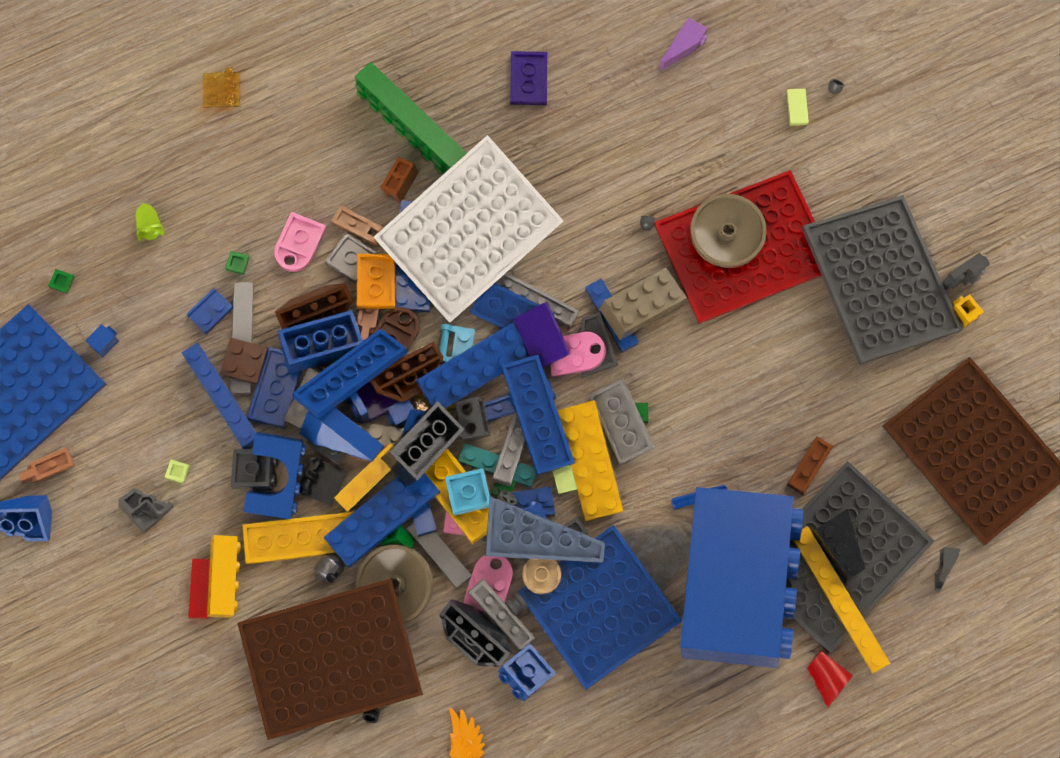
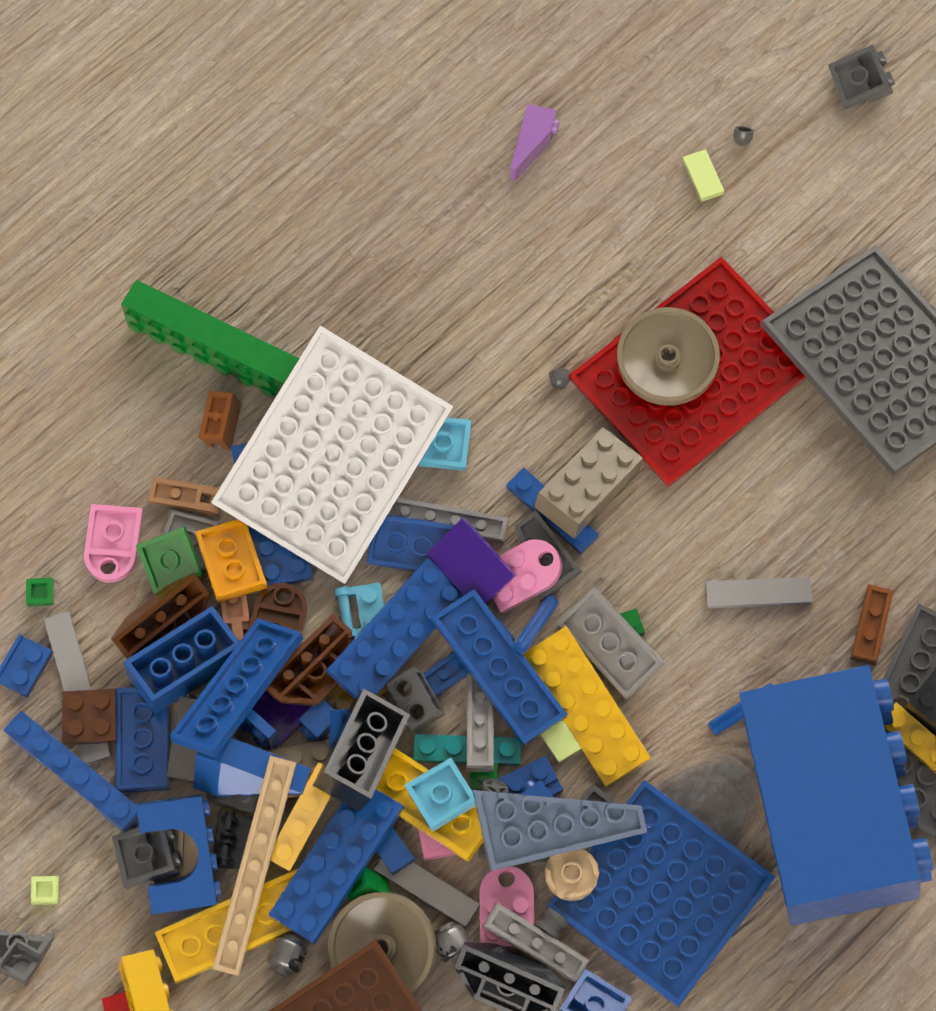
camera: 10 degrees left, 5 degrees down
dark purple tile [510,51,547,105] -> none
none -> green plate [136,527,203,594]
none -> tan tile [212,756,296,976]
none -> medium azure plate [418,418,472,471]
none -> flat silver head [434,922,471,965]
none -> blue axle [513,595,559,654]
none -> light grey tile [705,577,812,609]
none -> dark grey plate [828,45,895,109]

